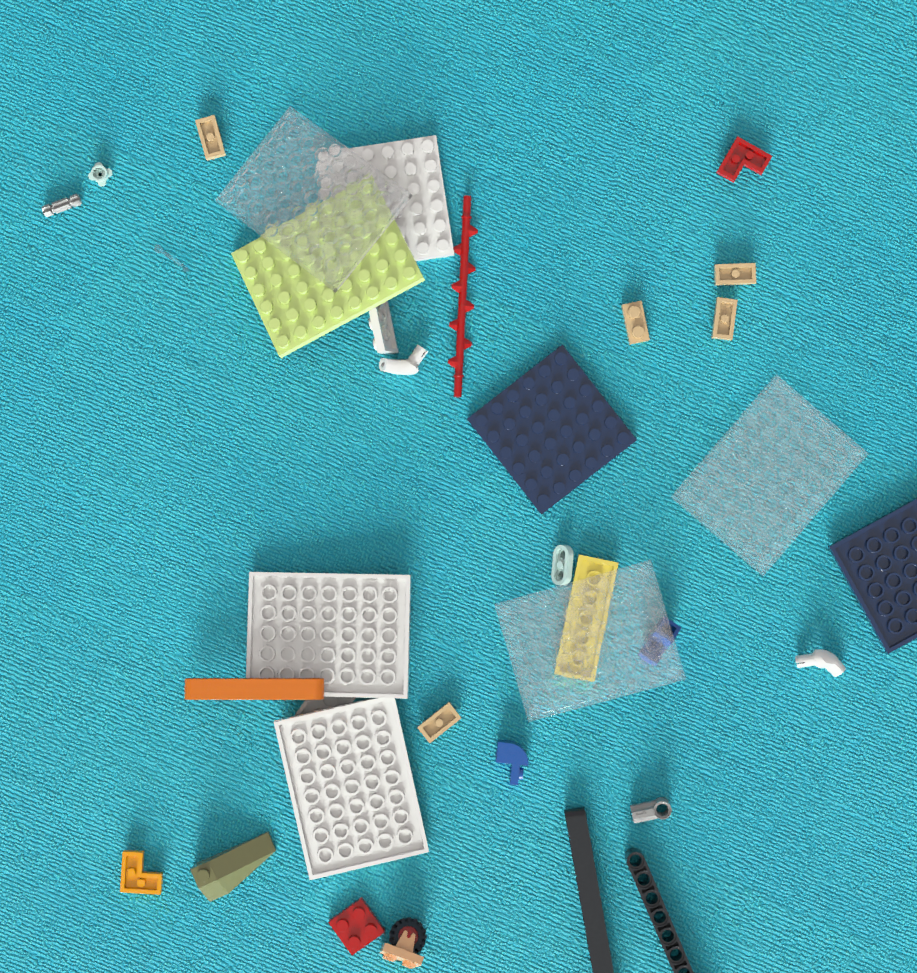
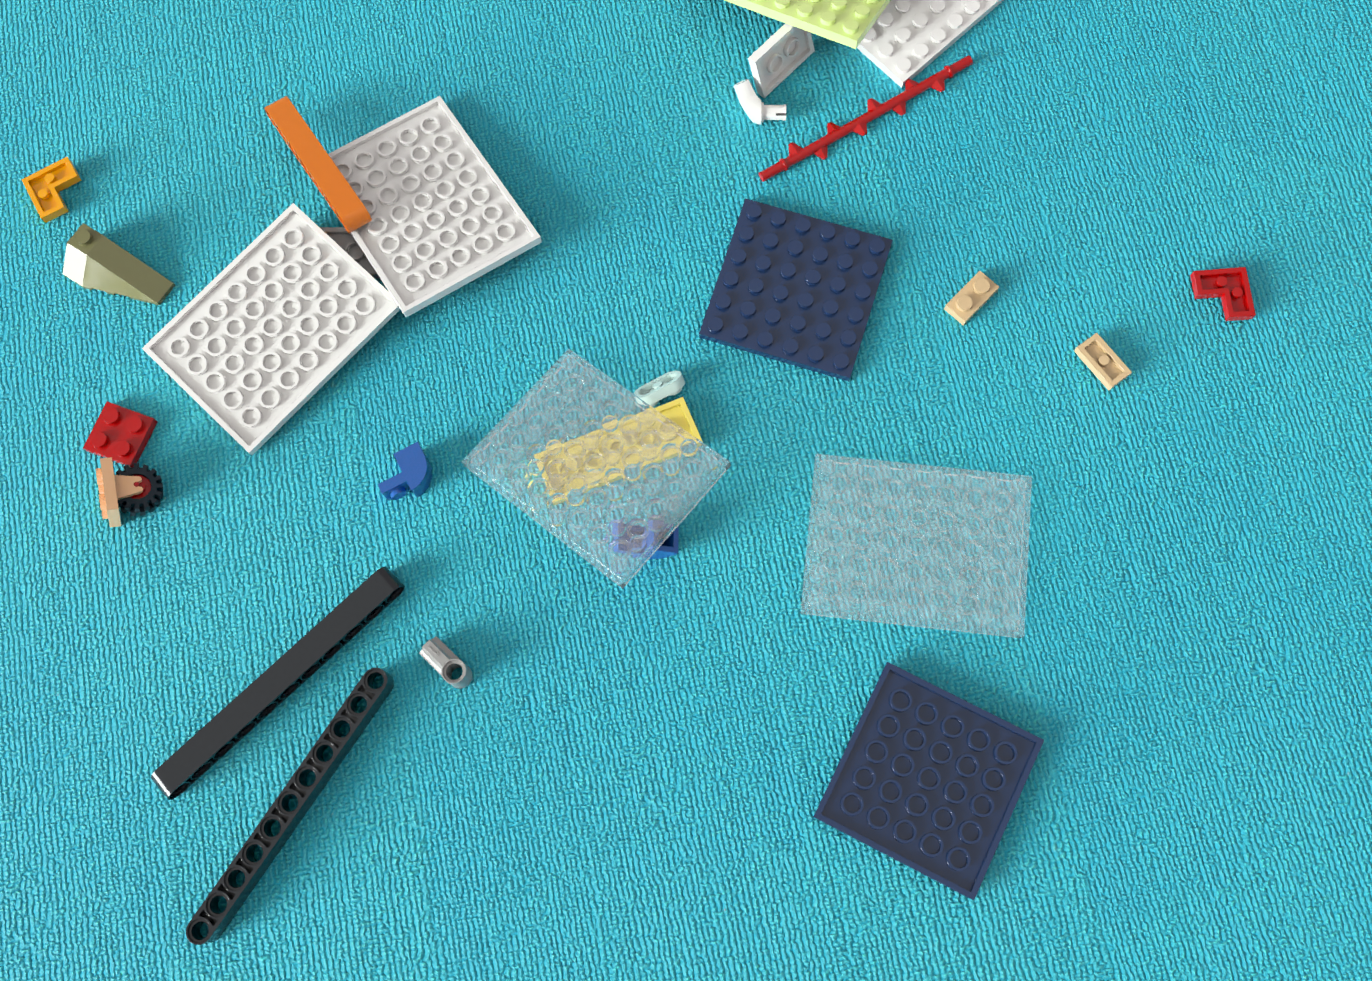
camera: 60 degrees right, 15 degrees down
tan plate [417,702,462,743] -> none
tan plate [711,297,738,341] -> none
white arm [795,649,846,677] -> none

